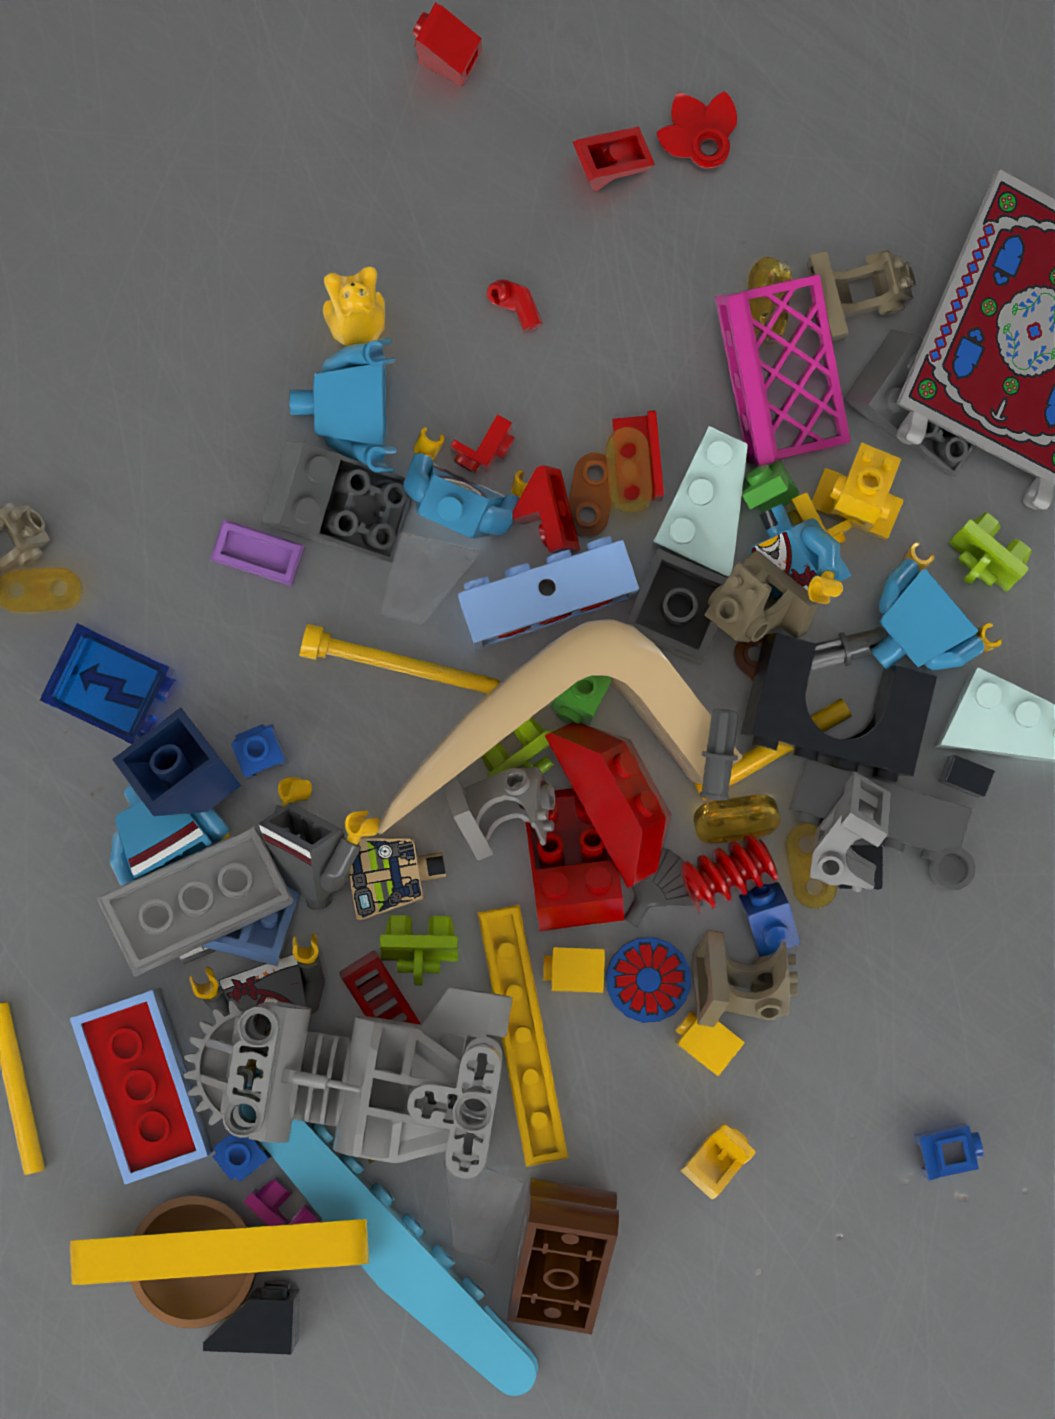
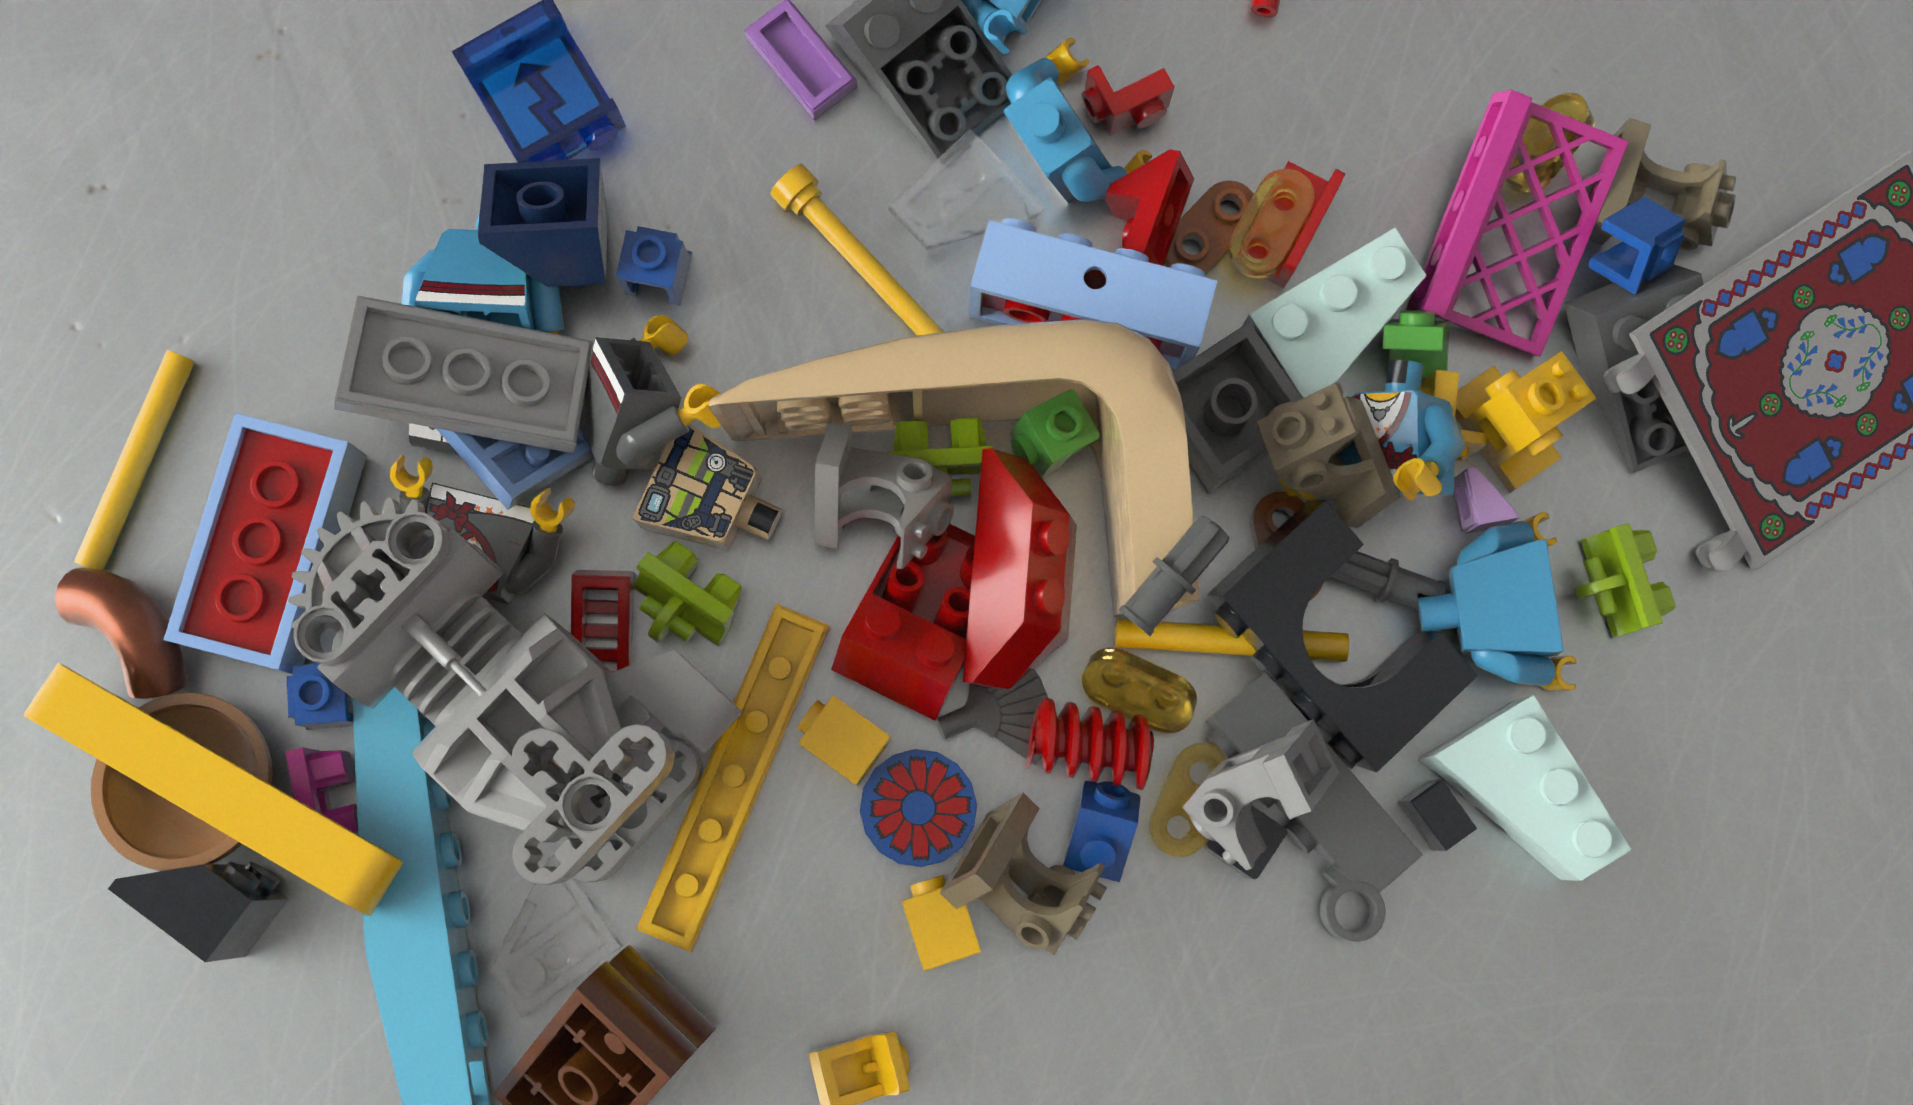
camera: 30 degrees right, 5 degrees down
none -> copper cylinder [55,567,189,699]
none -> lavender slope [1454,467,1519,534]
none -> blue window [1588,197,1685,295]

